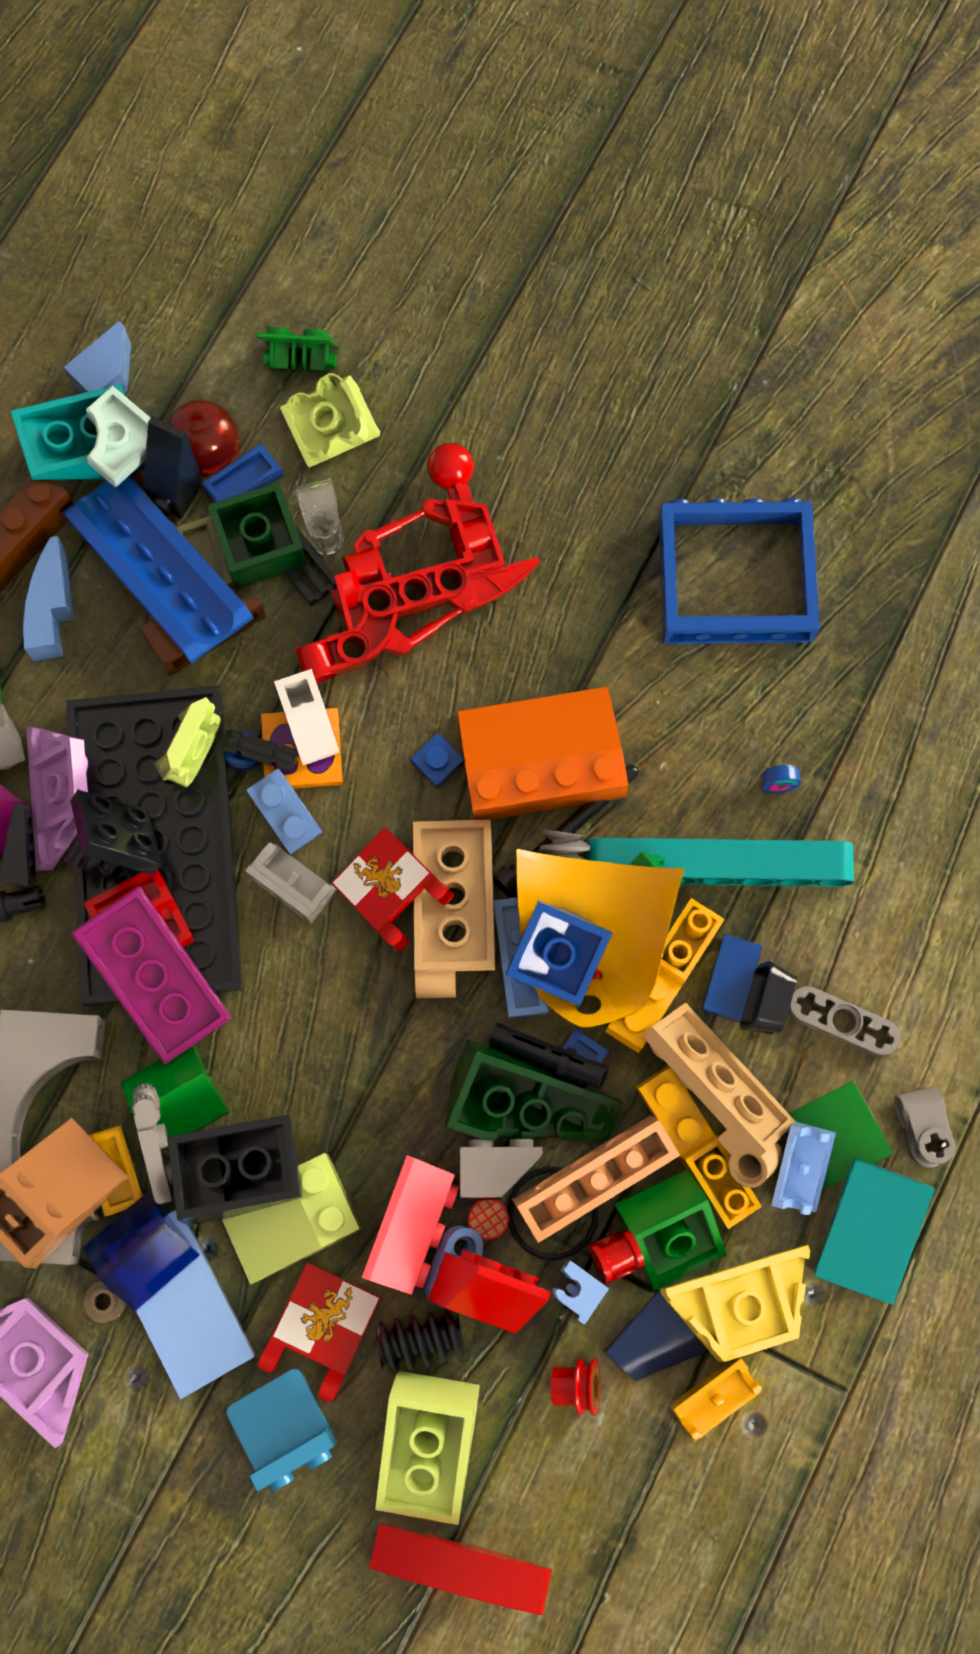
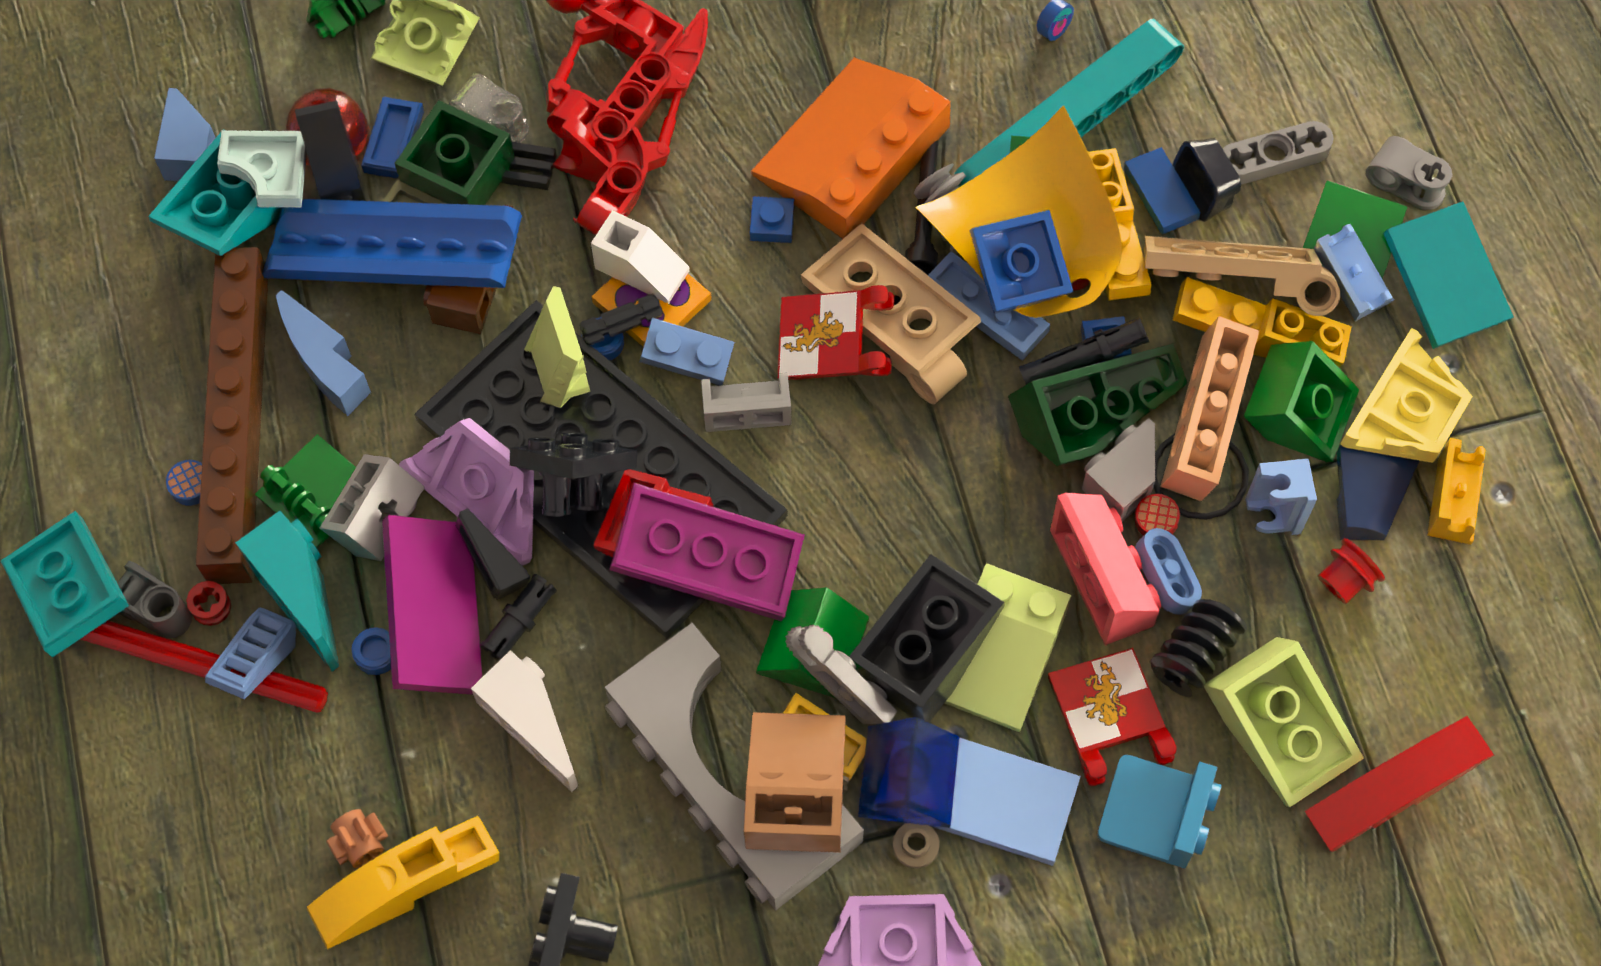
camera: 40 degrees left, 10 degrees down
red slope [428,1249,551,1334] -> none
red piece [586,1230,645,1285] -> none

